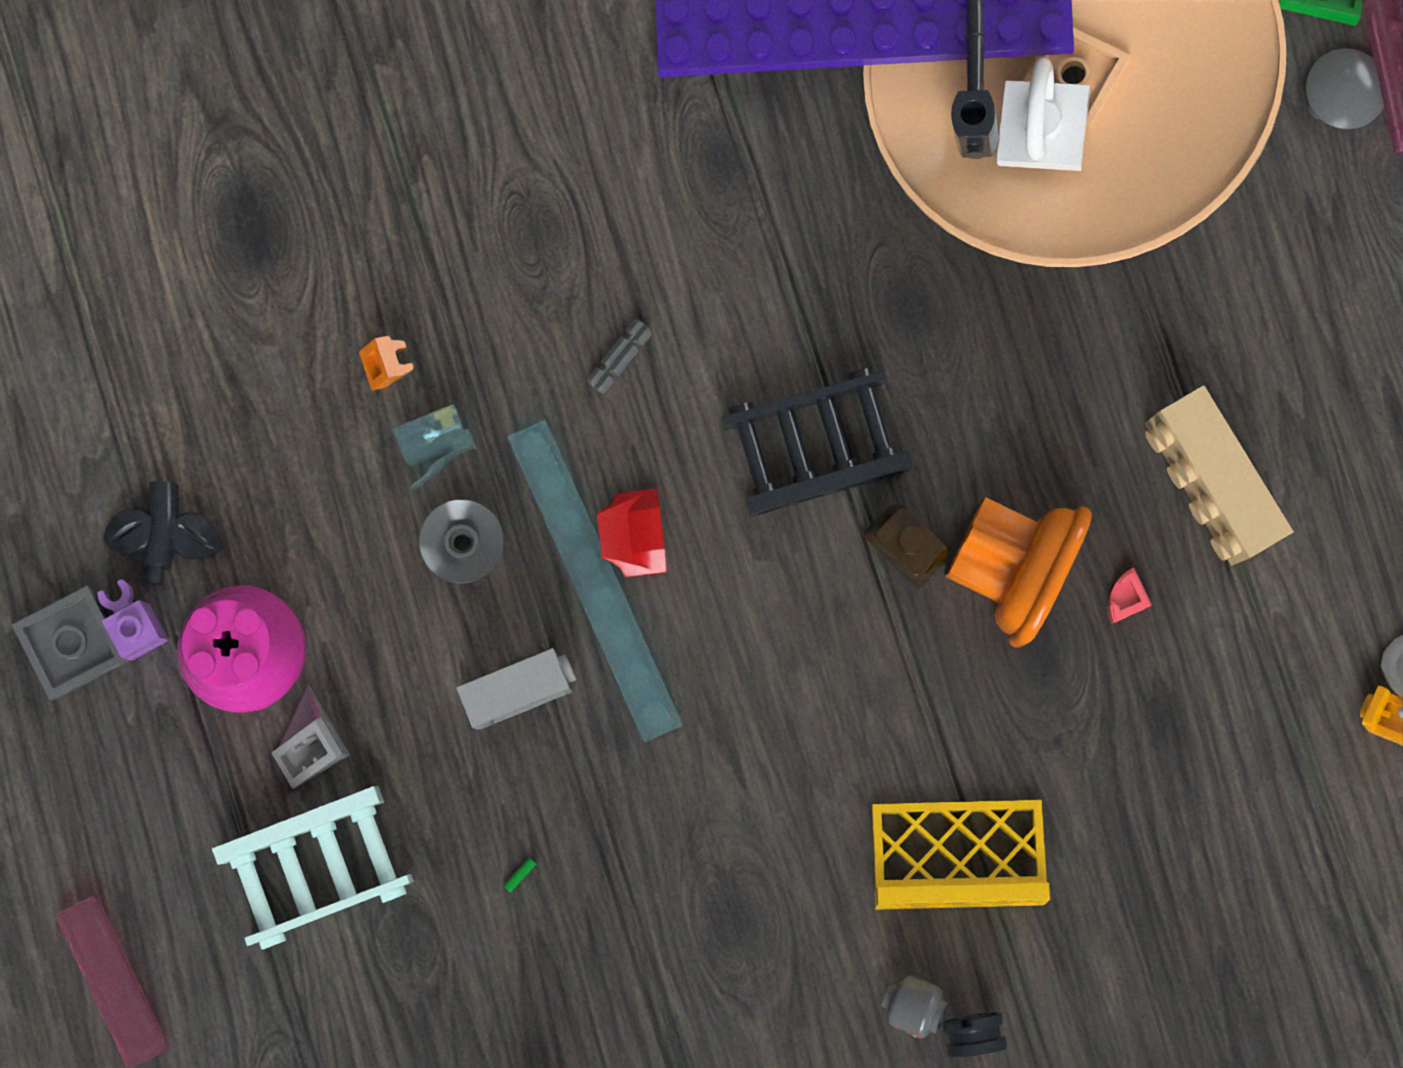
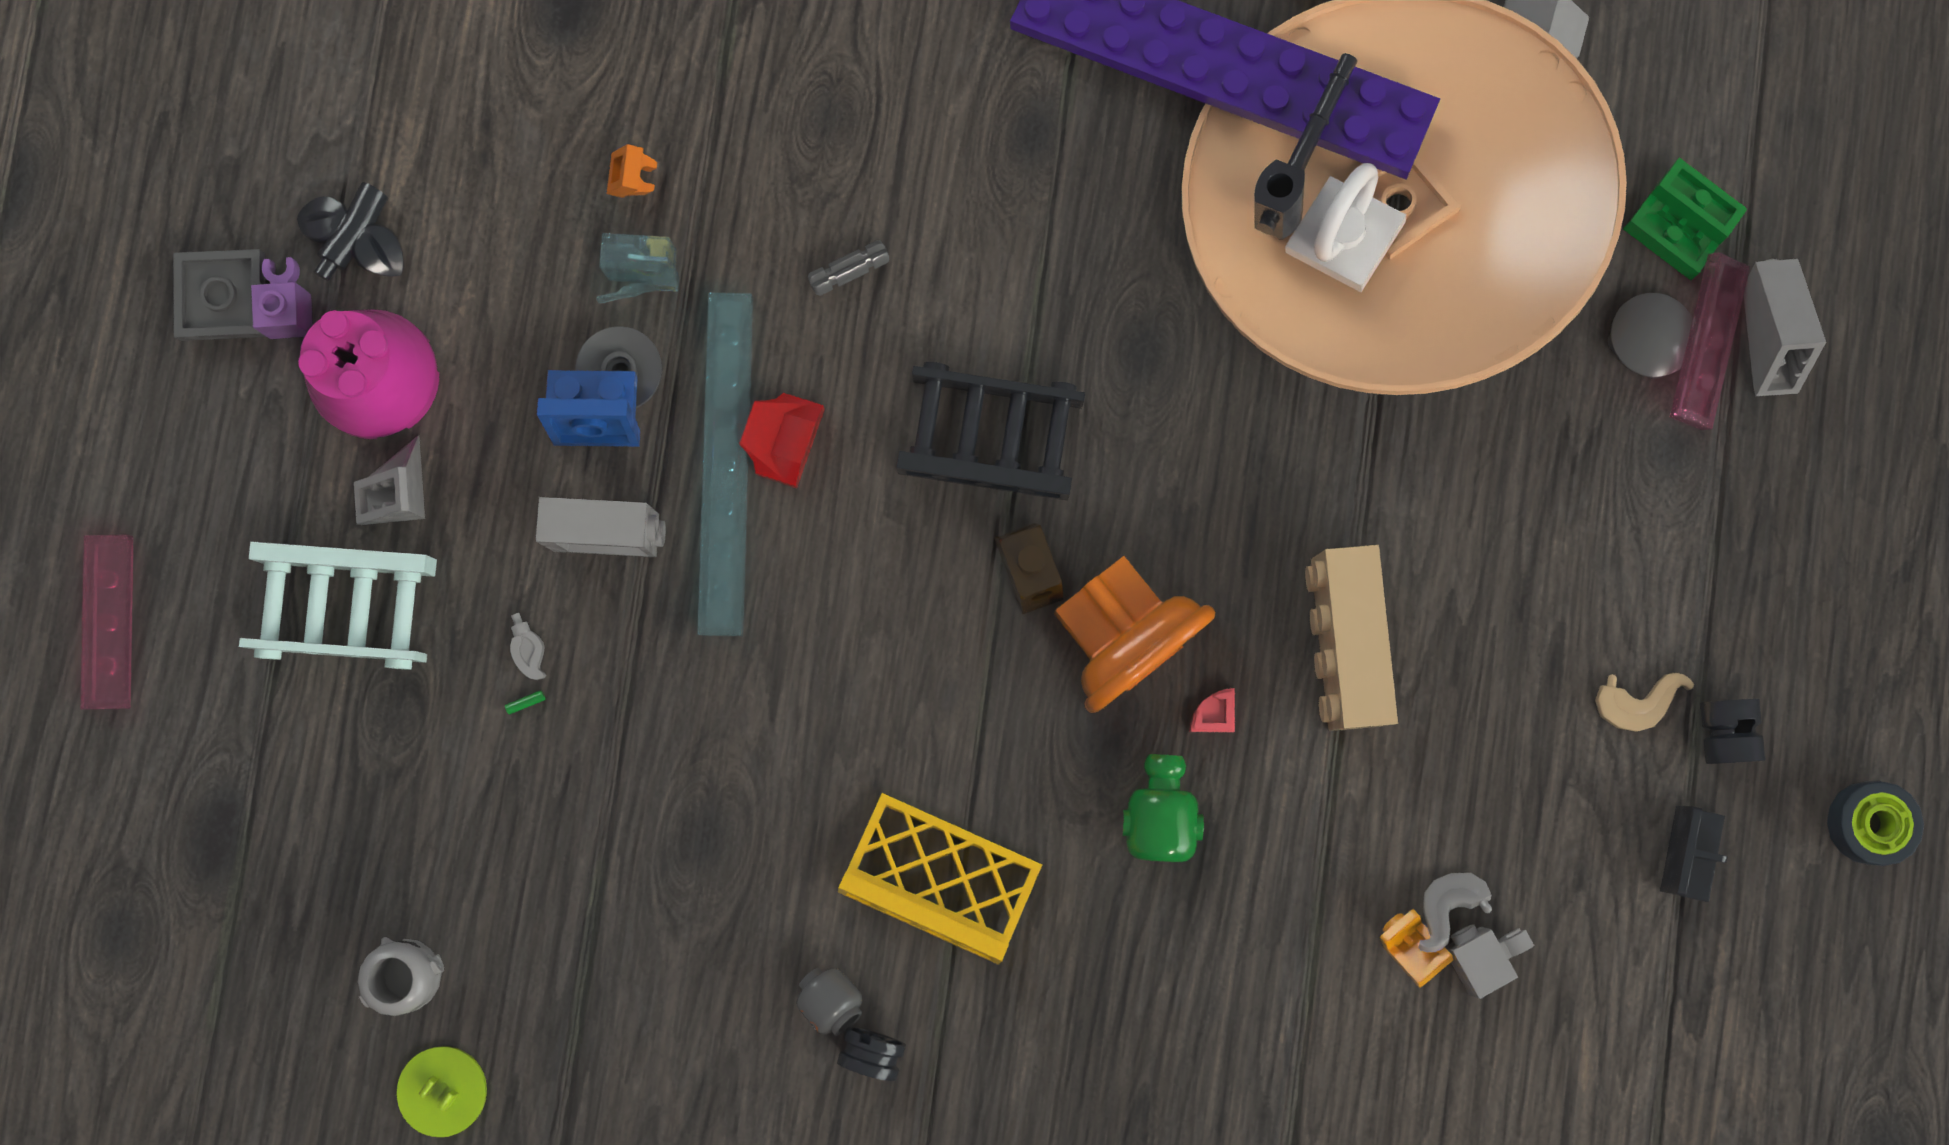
camera: 30 degrees right, 0 degrees up
none -> light grey piece [510,613,546,680]
none -> blue bracket [537,370,640,447]
none -> green piece [1122,754,1204,862]

